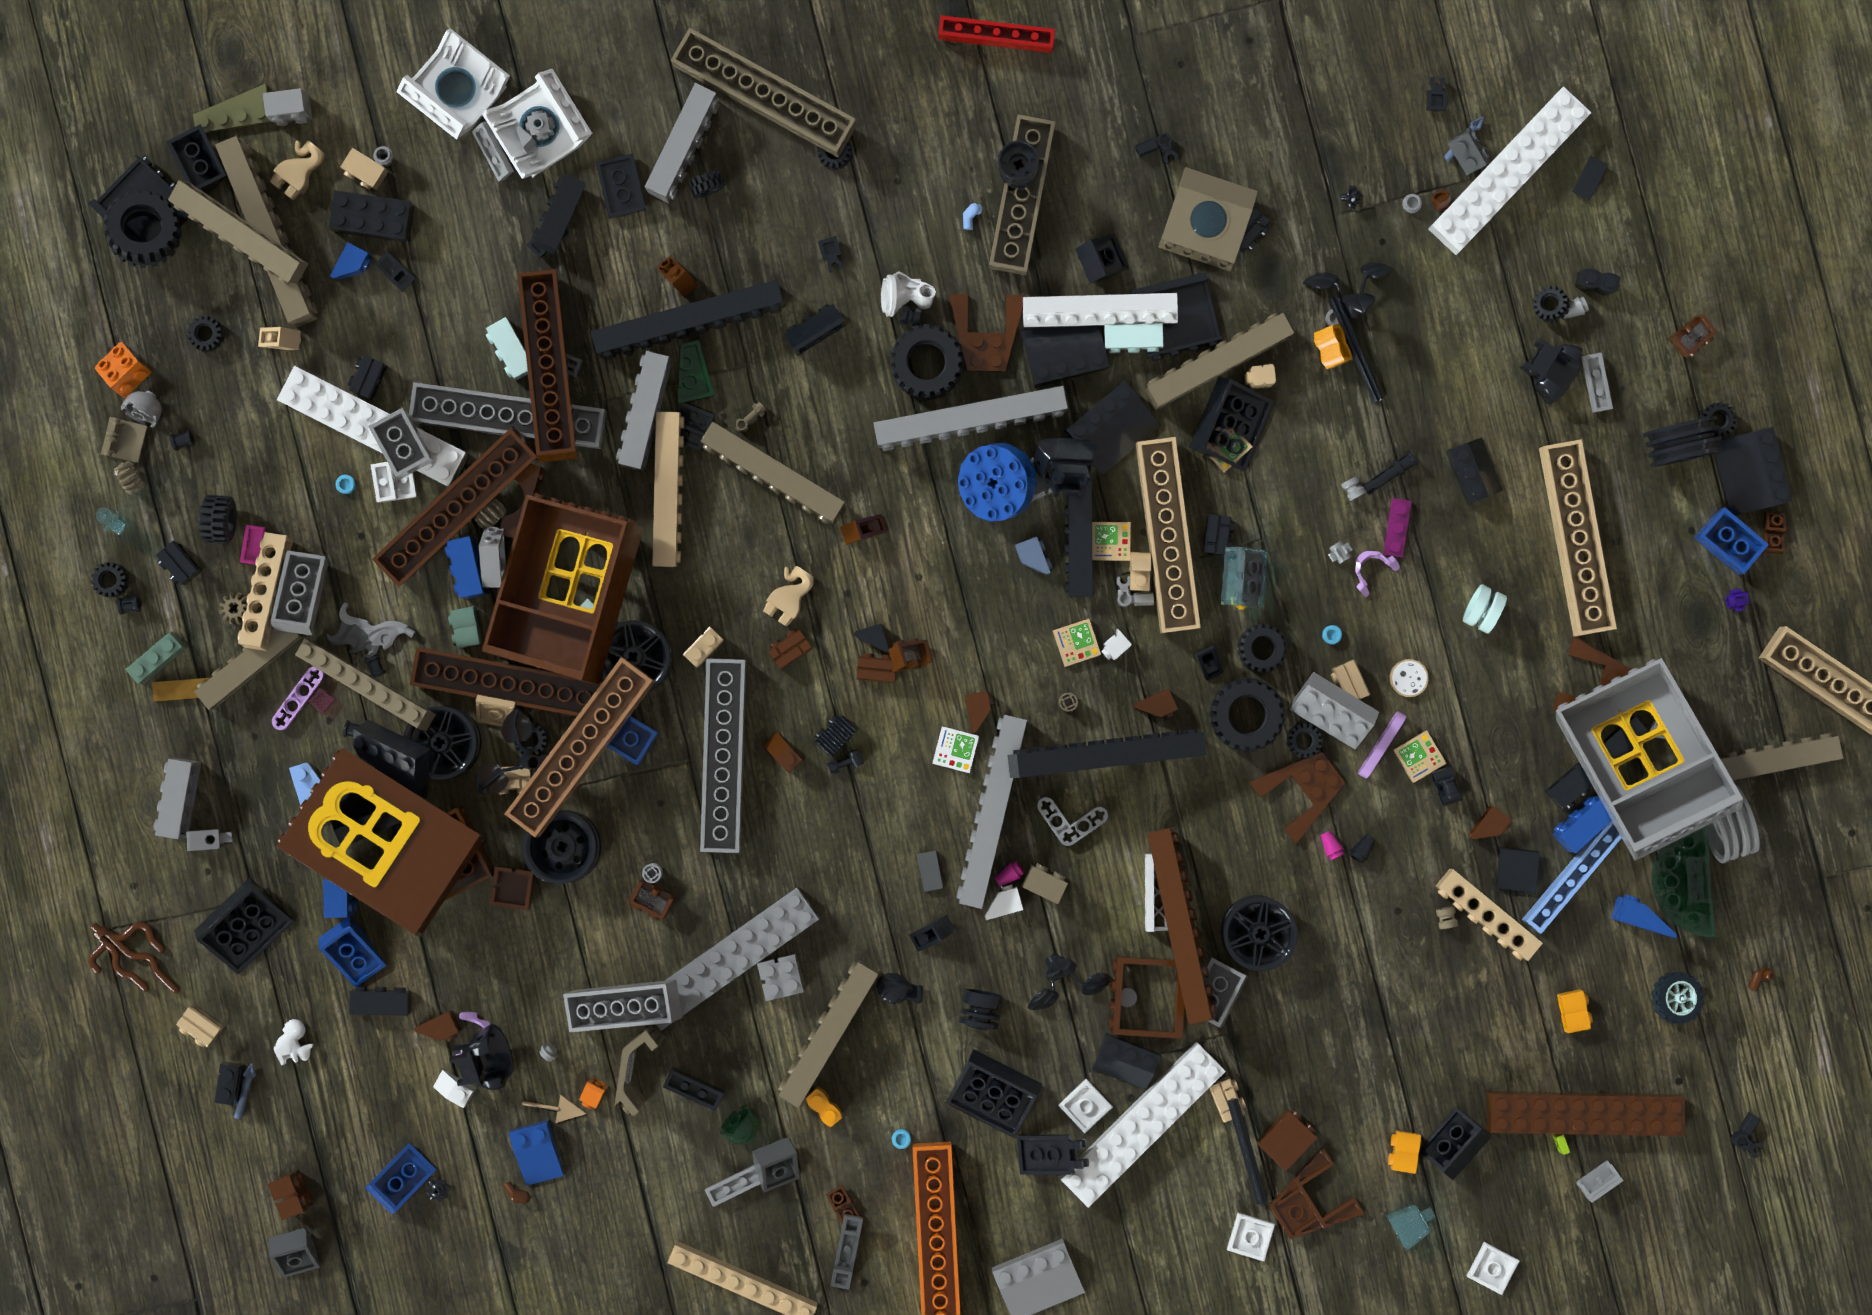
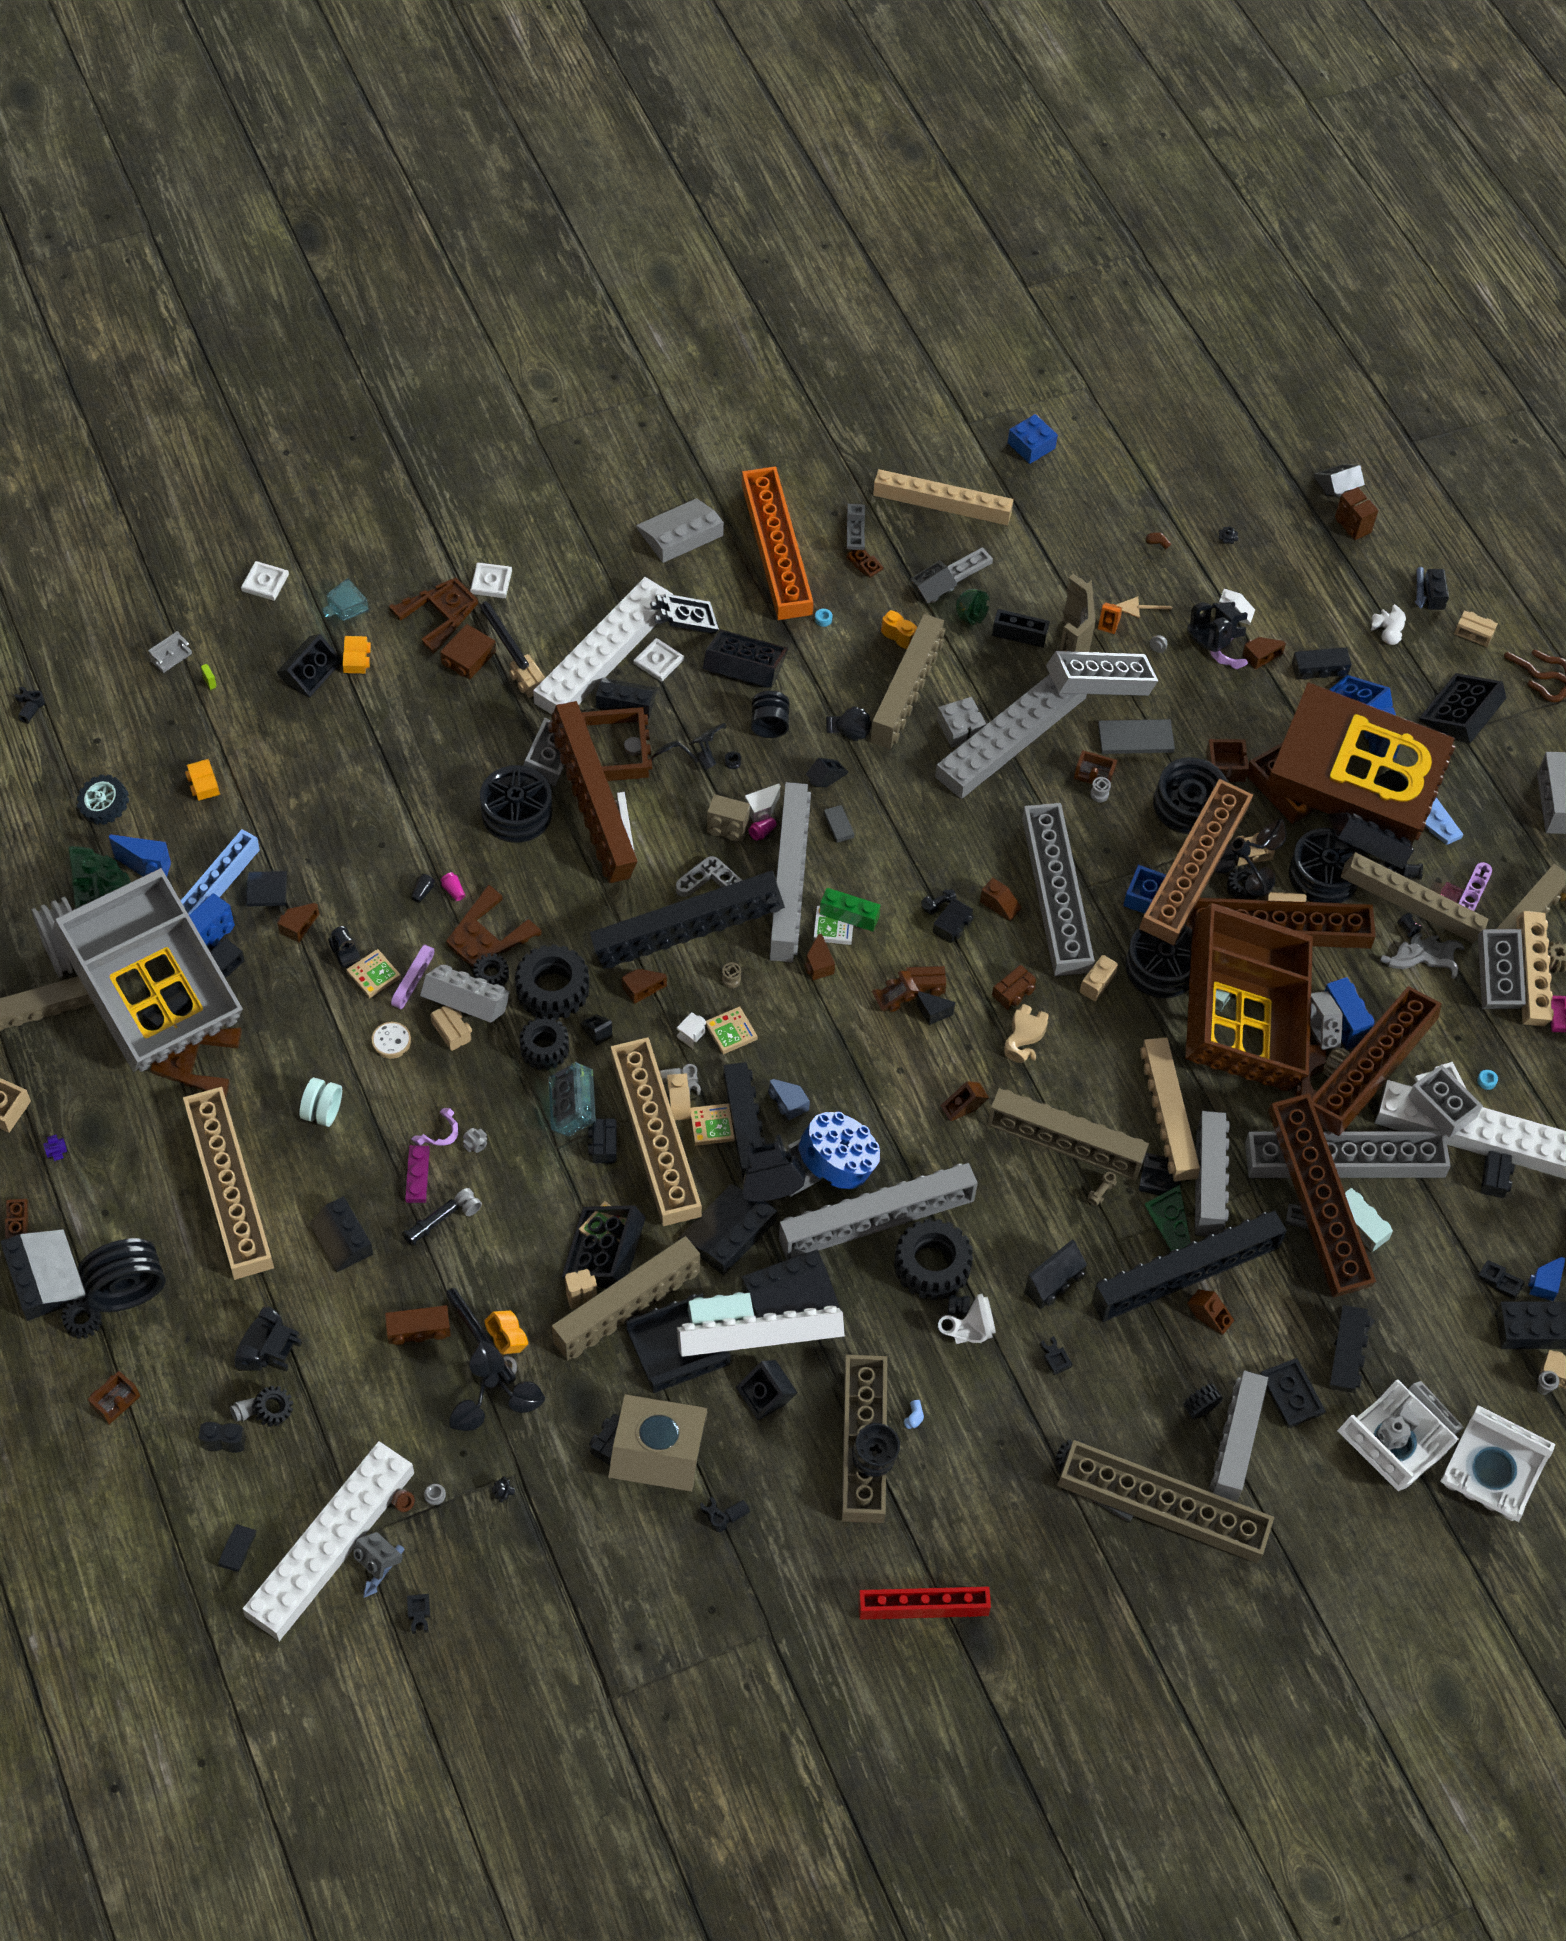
camera: 170 degrees right, 30 degrees down
light grey torso [186,829,233,851] -> none
blue slope [365,1143,437,1214] -> none
sand green brick [448,606,483,649] -> none
blue slope [509,1120,564,1186] -> none
reddish brown wing [949,294,1025,372] -> none
medium azure tile [1322,625,1342,645] -> none
tan brick [1436,869,1543,961] -> none
dark tan wheel [1436,906,1458,929] -> none
reddish brown brick [1487,1091,1685,1136] -> none
light grey plate [1581,353,1613,413] -> none
blue brick [1694,507,1769,575] -> none
reddish brown arm [1748,968,1775,991] -> none
none -> reddish brown brick [385,1305,451,1345]
none -> black bush [725,751,741,769]
none -> green brick [820,888,881,932]
none -> dark grey tile [1098,719,1175,754]

